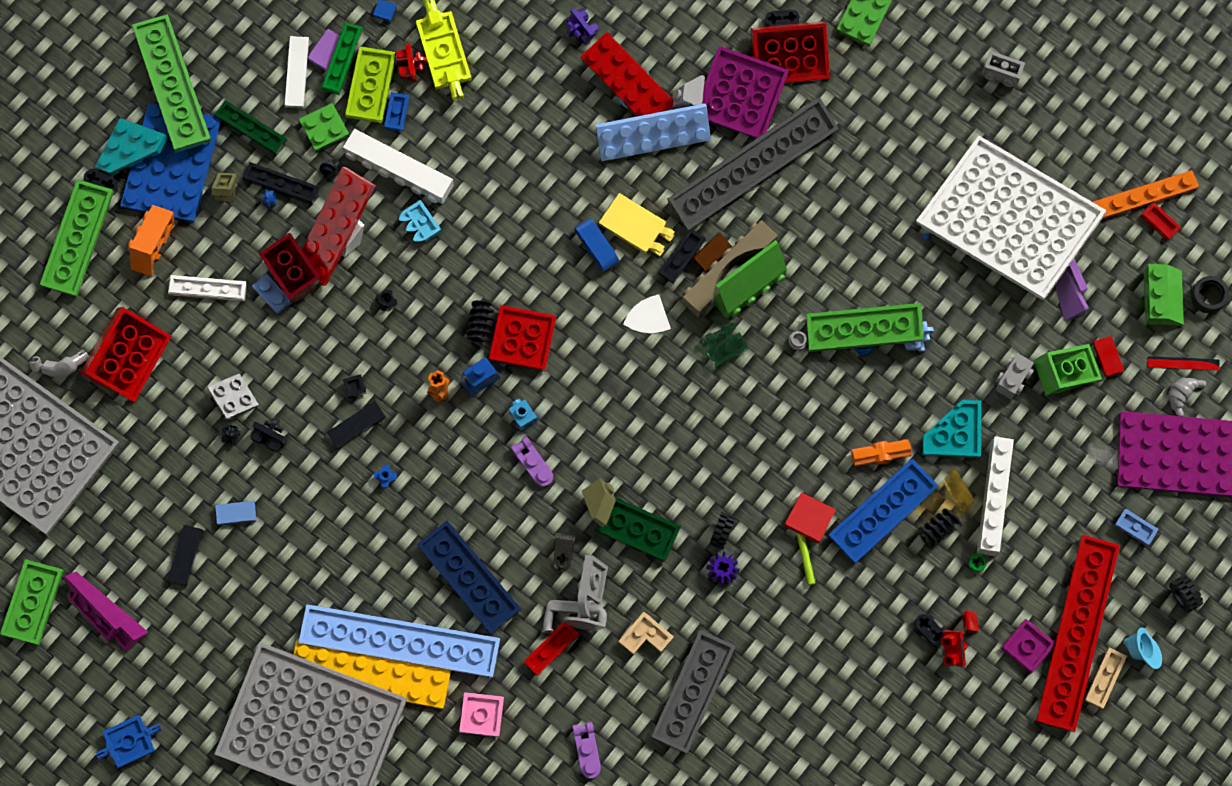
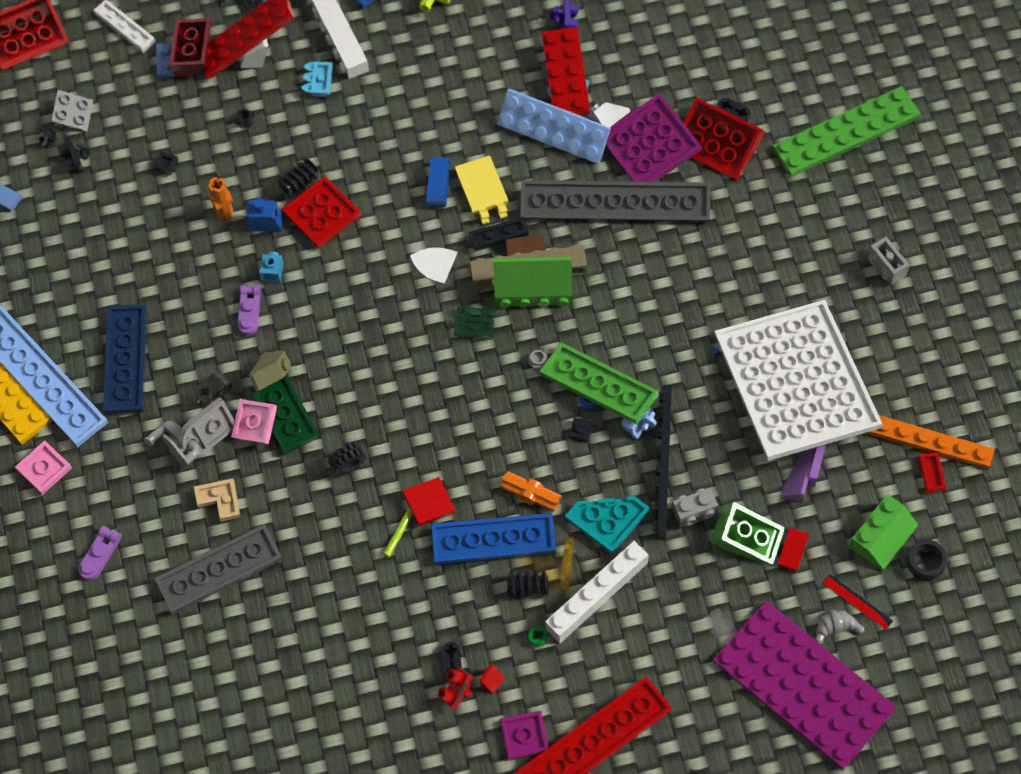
camera: 45 degrees right, 10 degrees down
black tile [327,401,386,449] -> none
blue plate [374,465,397,488] -> none
red plate [523,622,579,677] -> none
dark purple gear [706,552,740,586] -> none
medium blue plate [1114,509,1159,547] -> none
none -> bright pink plate [231,399,277,444]
none -> black plate [569,418,593,442]
none -> black plate [654,385,672,540]

